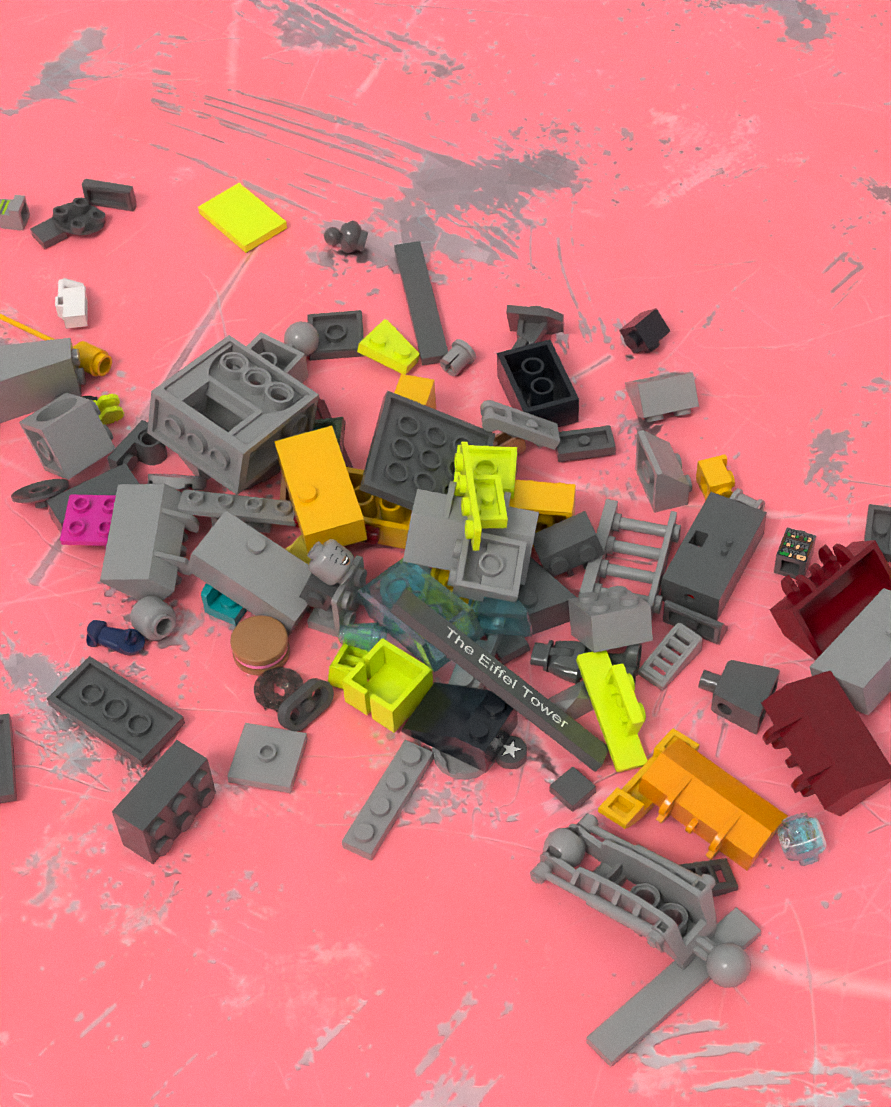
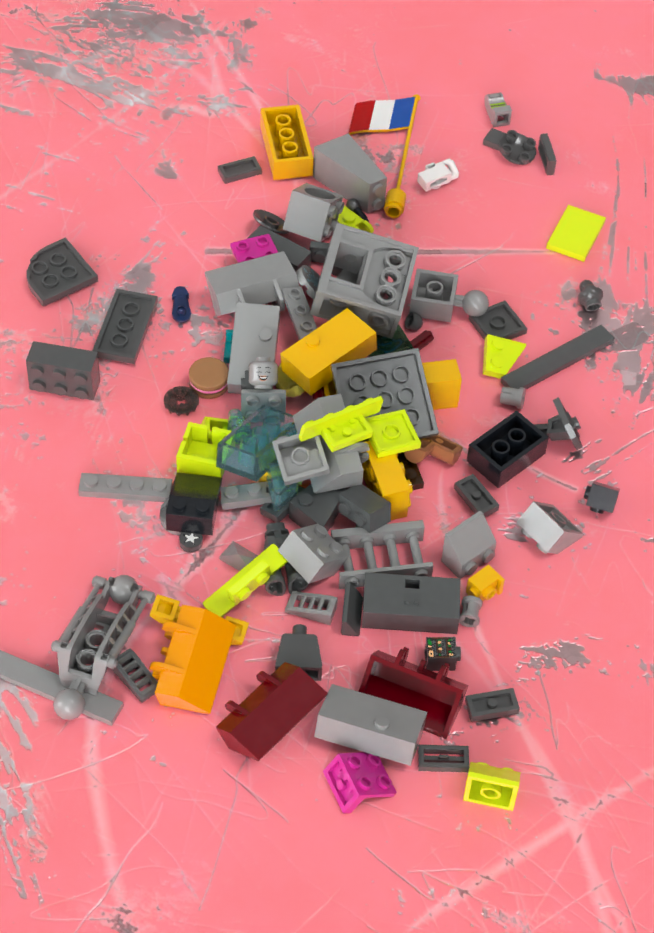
camera: 60 degrees right, 0 degrees up
light grey head [130,596,176,641] -> none
light grey plate [227,723,308,793] -> none
dark grey plate [277,678,334,731] -> none
dark grey tile [390,589,608,772] -> none
light grey plate [480,400,560,450] -> none
dark grey tile [549,766,596,812] -> none
clear light blue head [777,813,827,866] -> none

